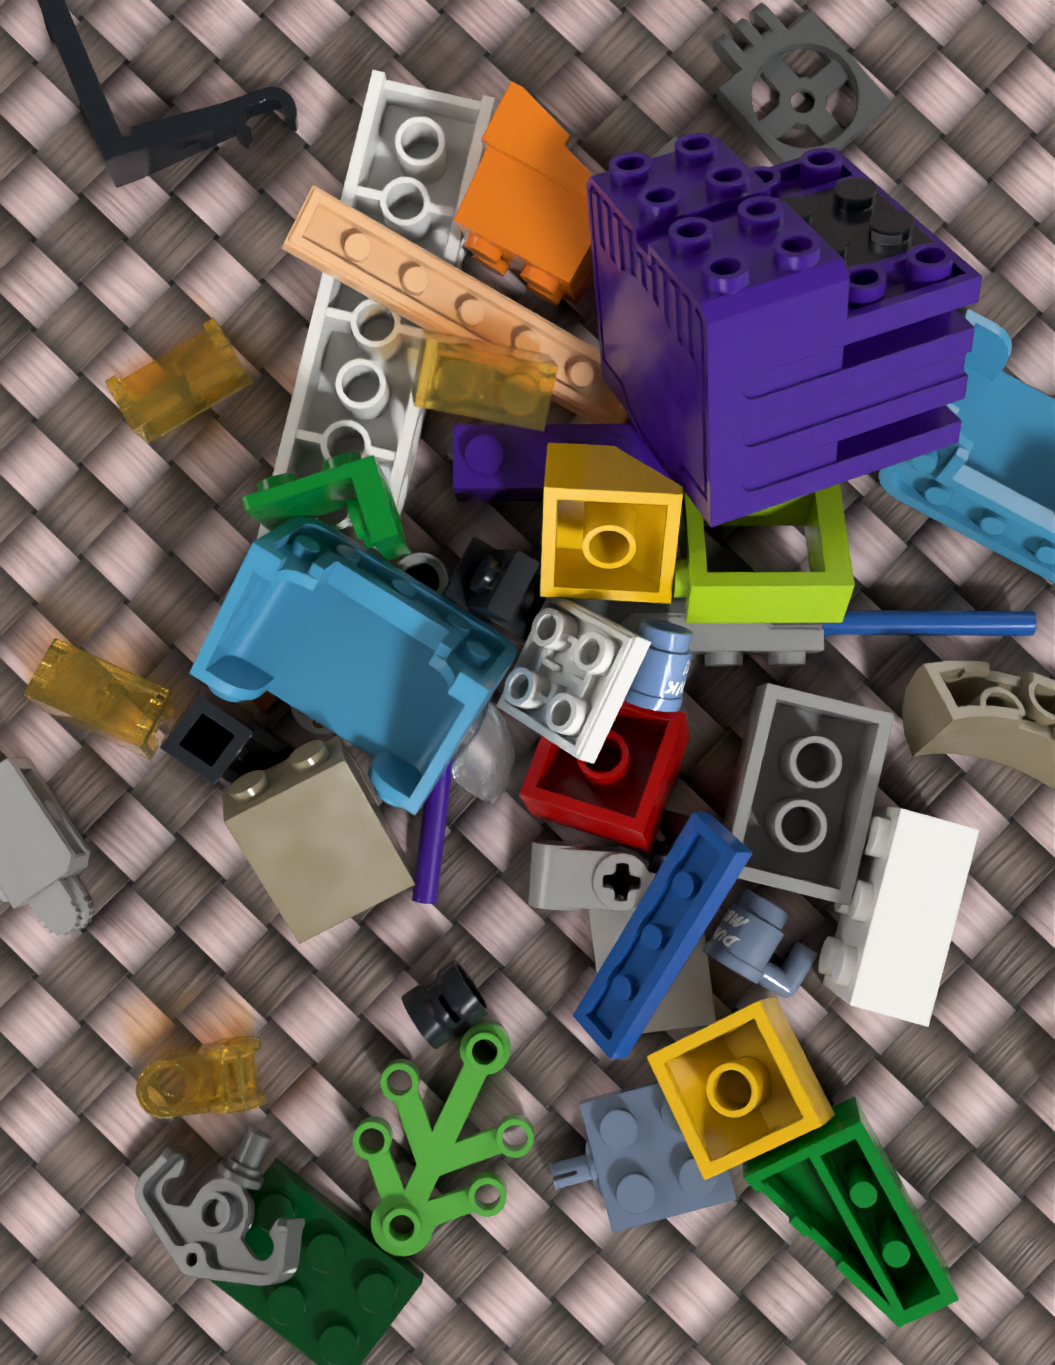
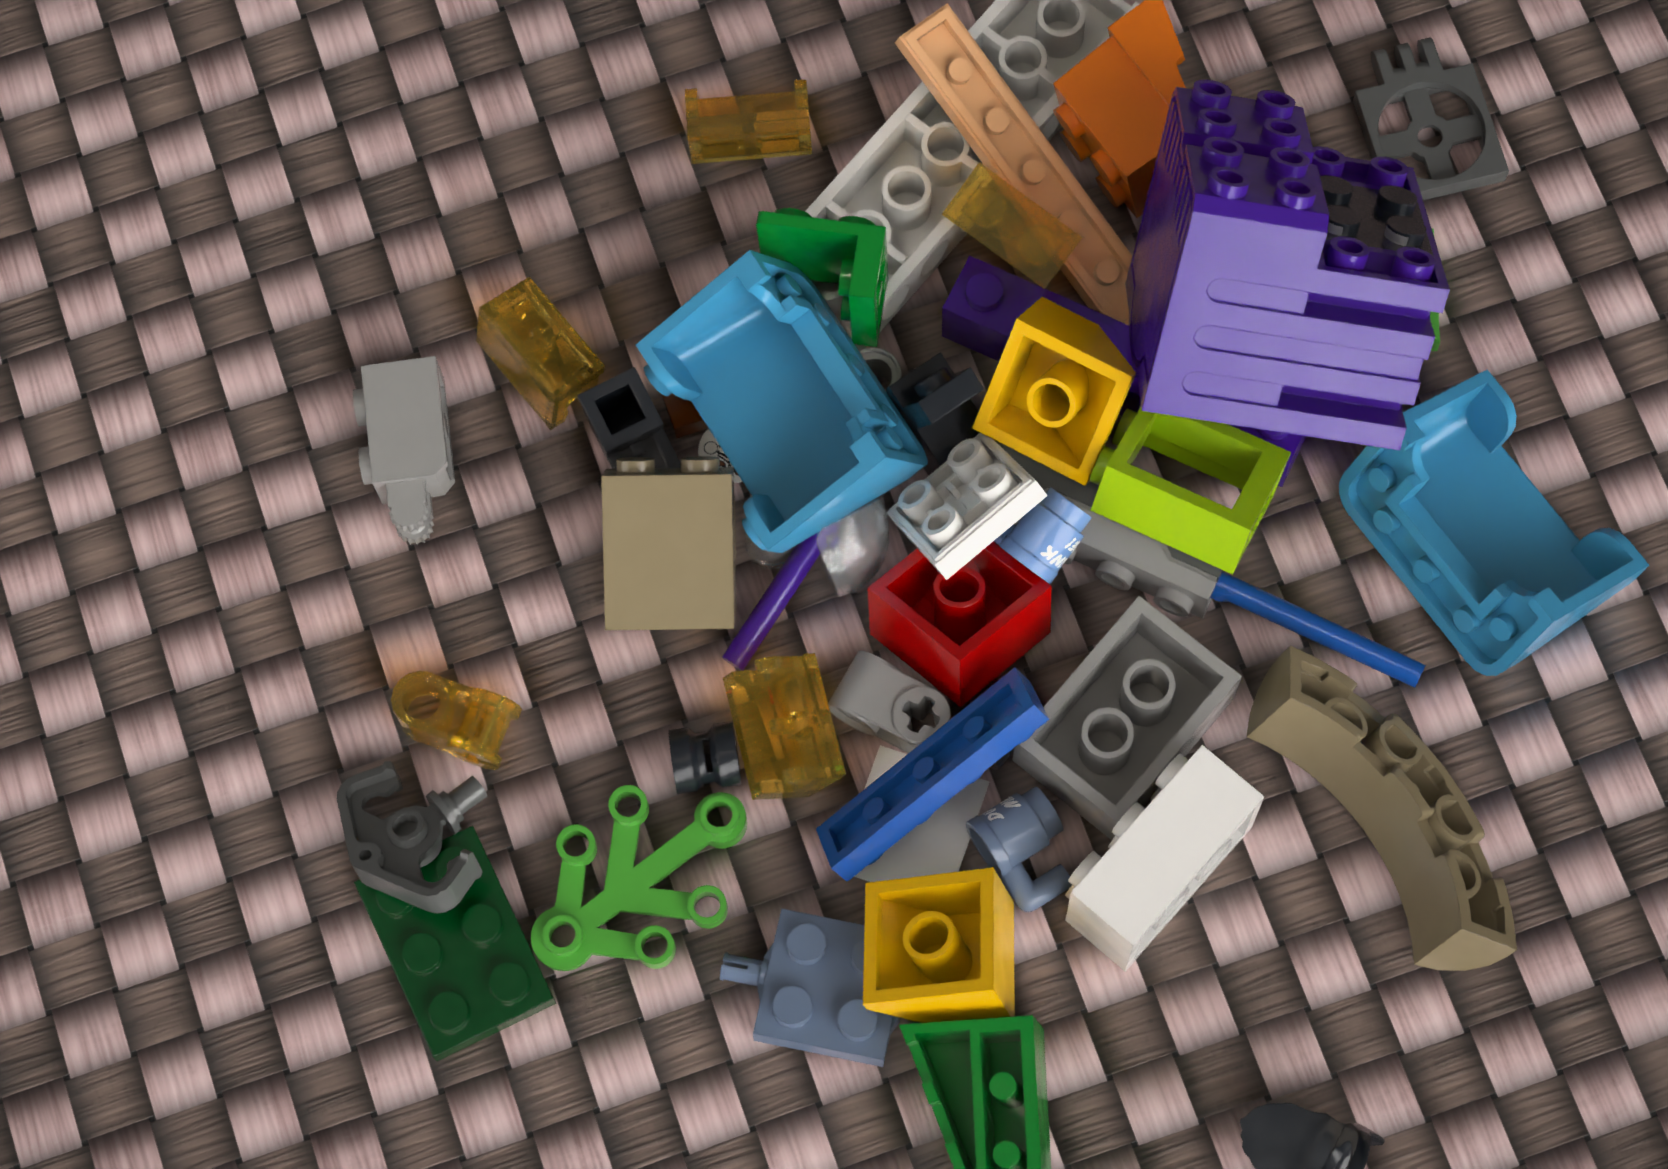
camera: 30 degrees right, 15 degrees down
none -> clear yellow hinge [723,653,846,800]

